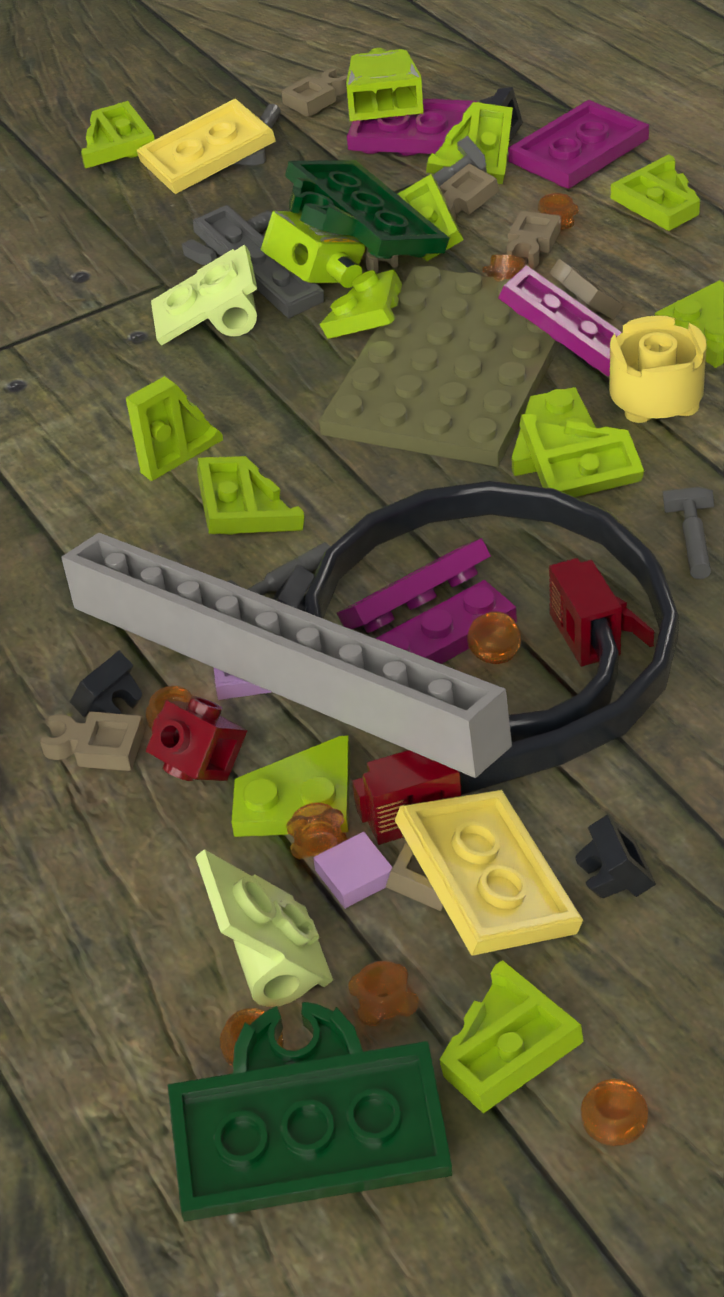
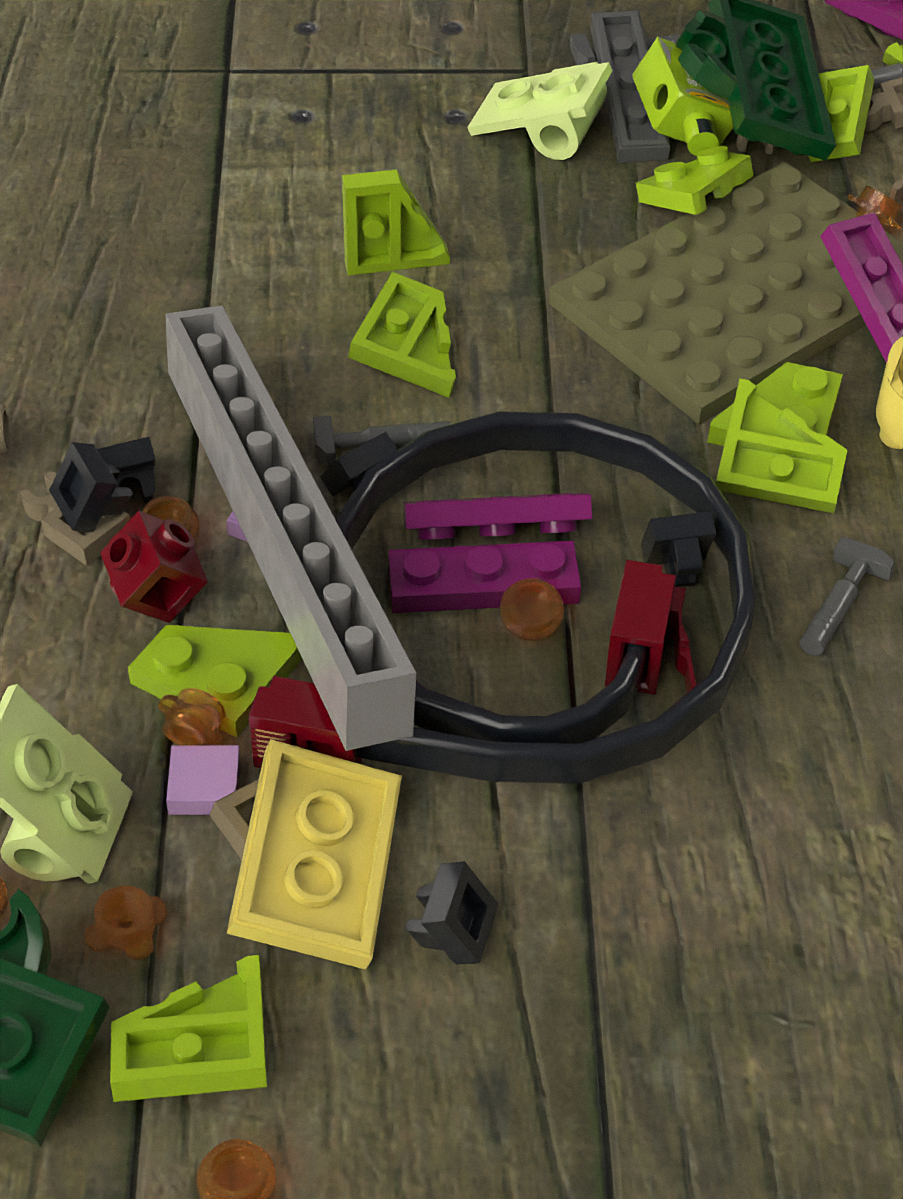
camera: 25 degrees right, 5 degrees up
none -> black tile [49,442,133,532]
none -> black tile [641,511,716,587]

